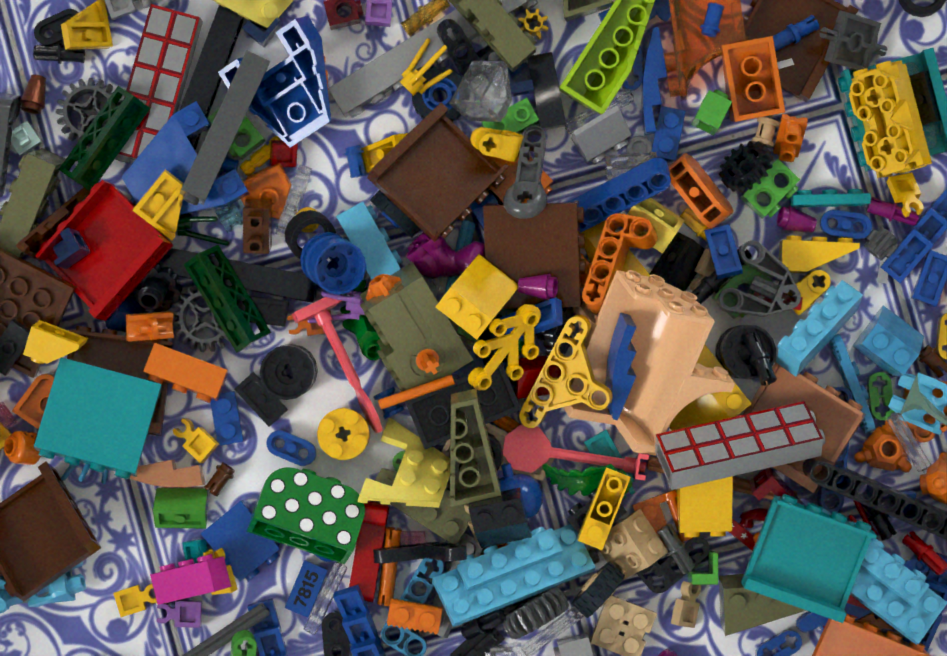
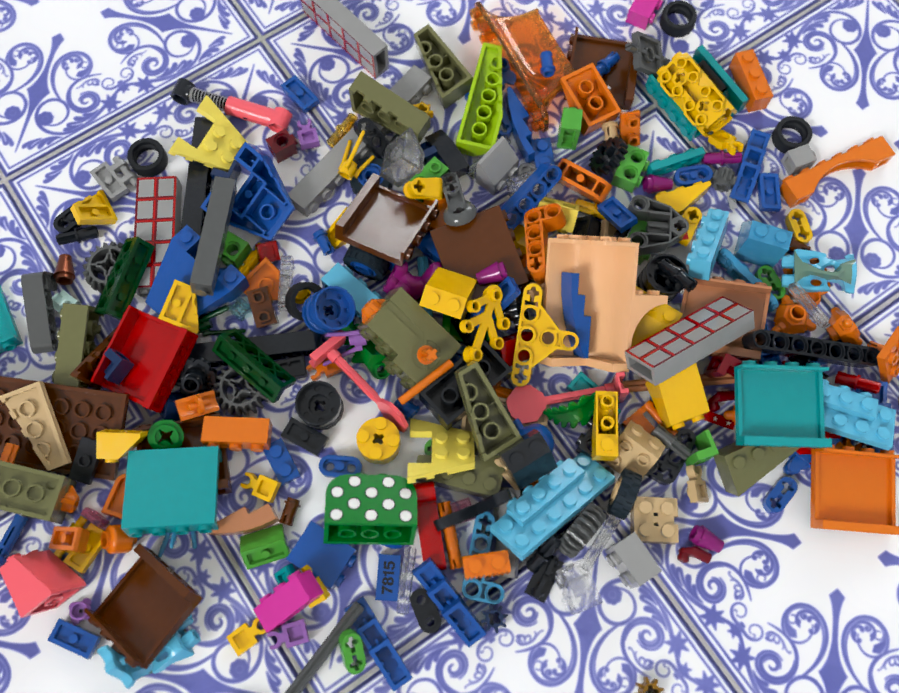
camera: 25 degrees left, 15 degrees down
none -> green gear [148,419,184,449]

